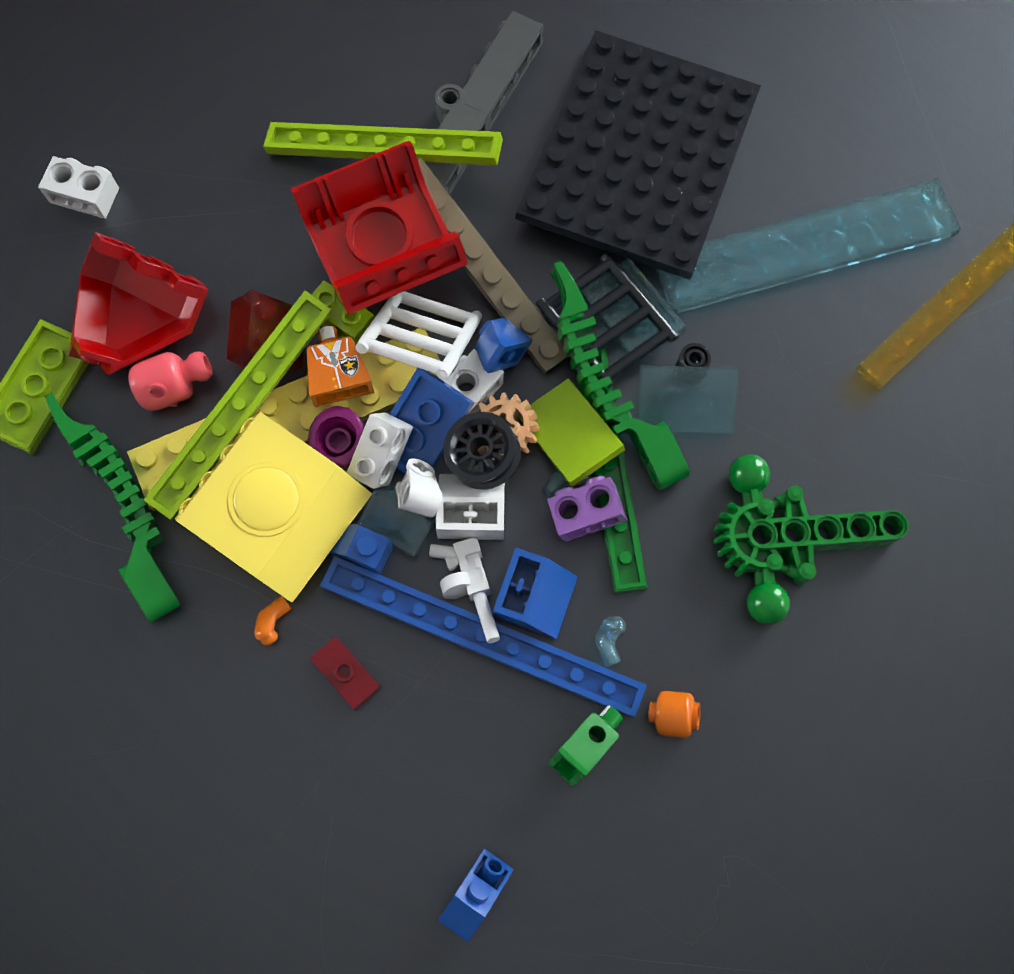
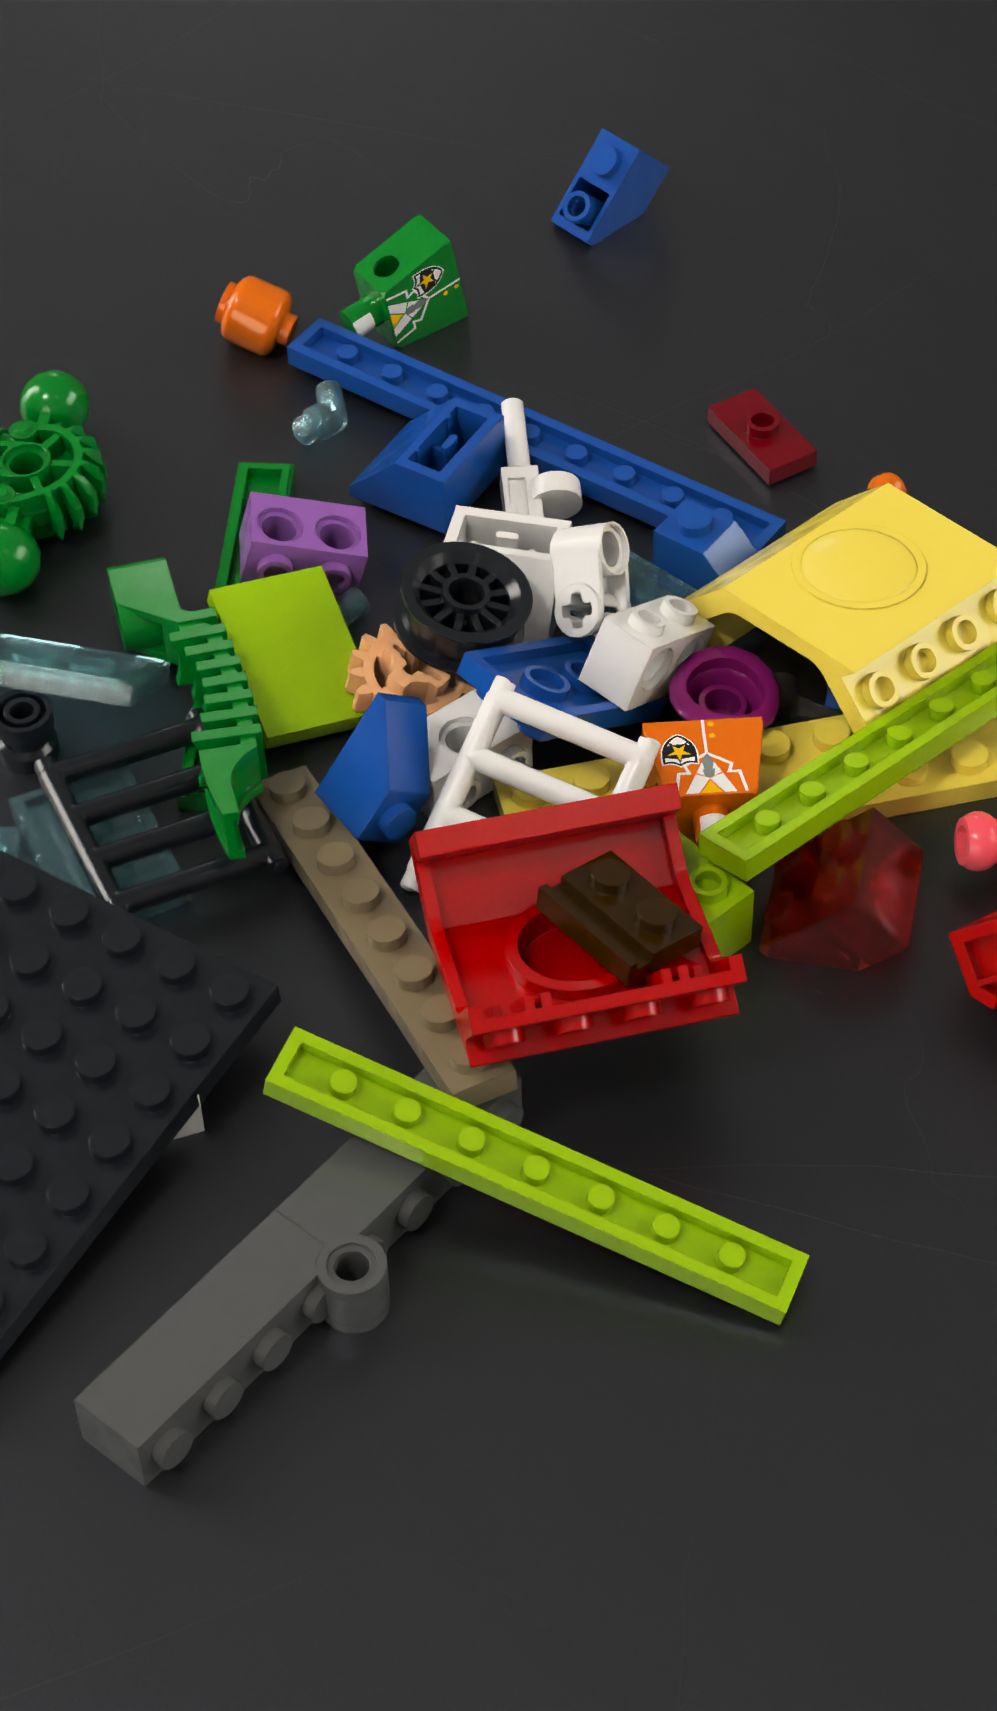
camera: 165 degrees left, 25 degrees down
none -> dark brown plate [536,851,703,986]

